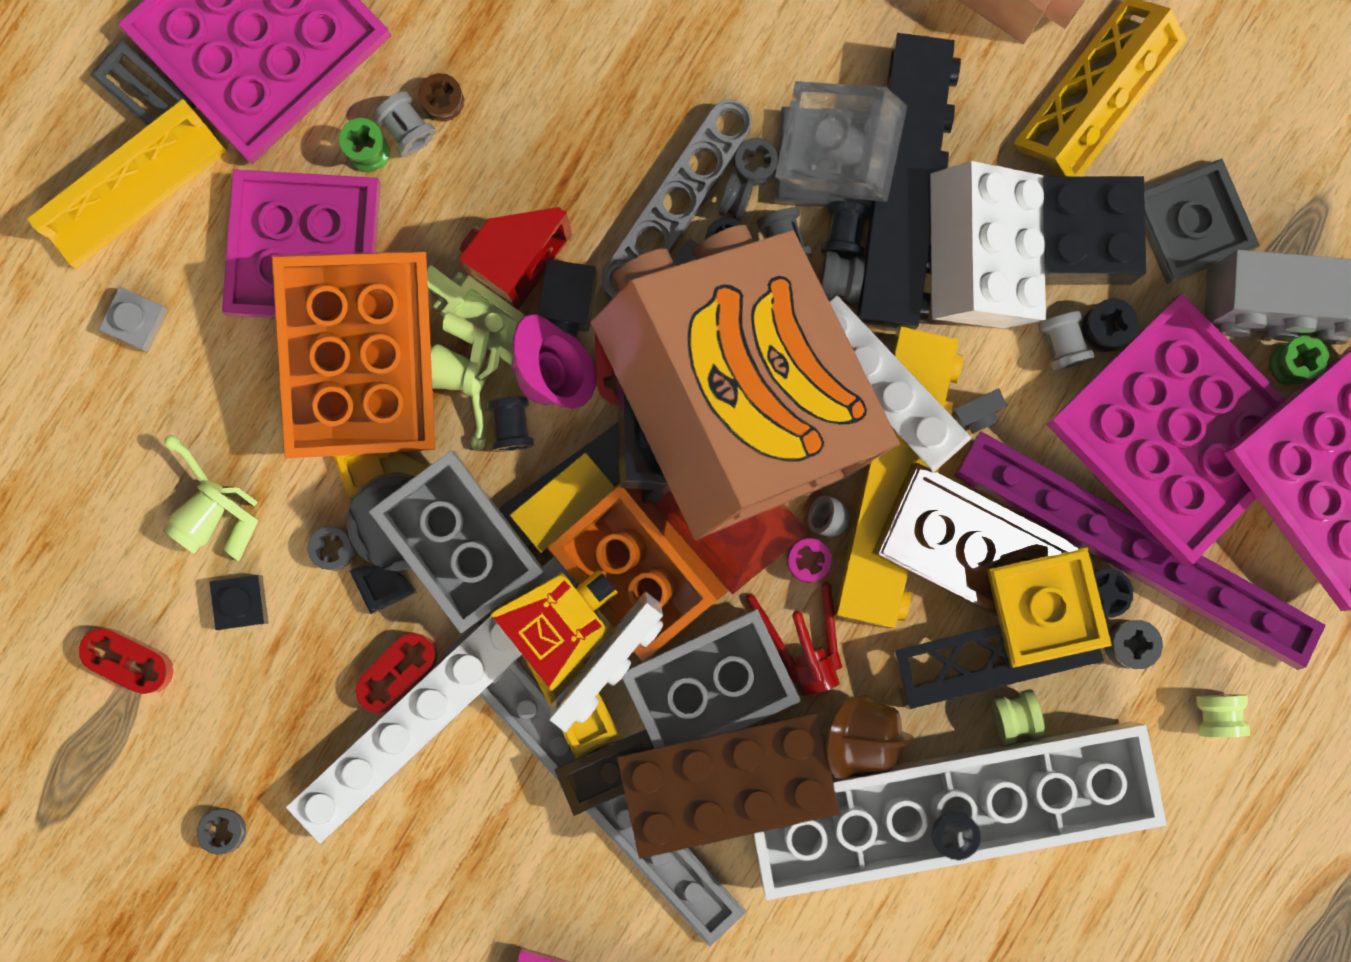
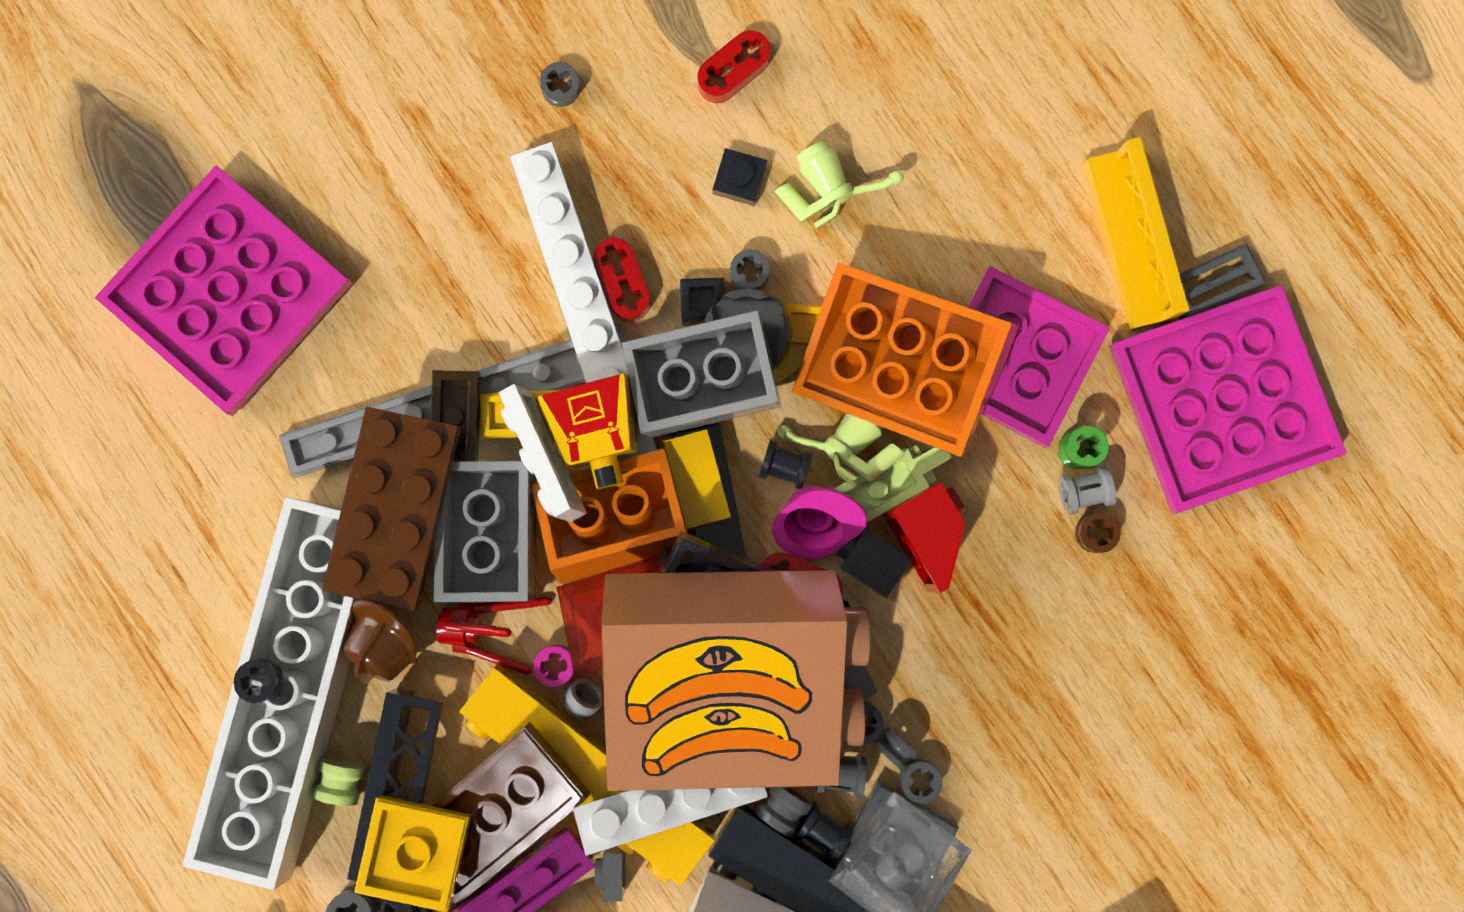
camera: 115 degrees right, 0 degrees up
light grey plate [99,286,169,353] -> none
light grey beam [602,100,751,301] -> none

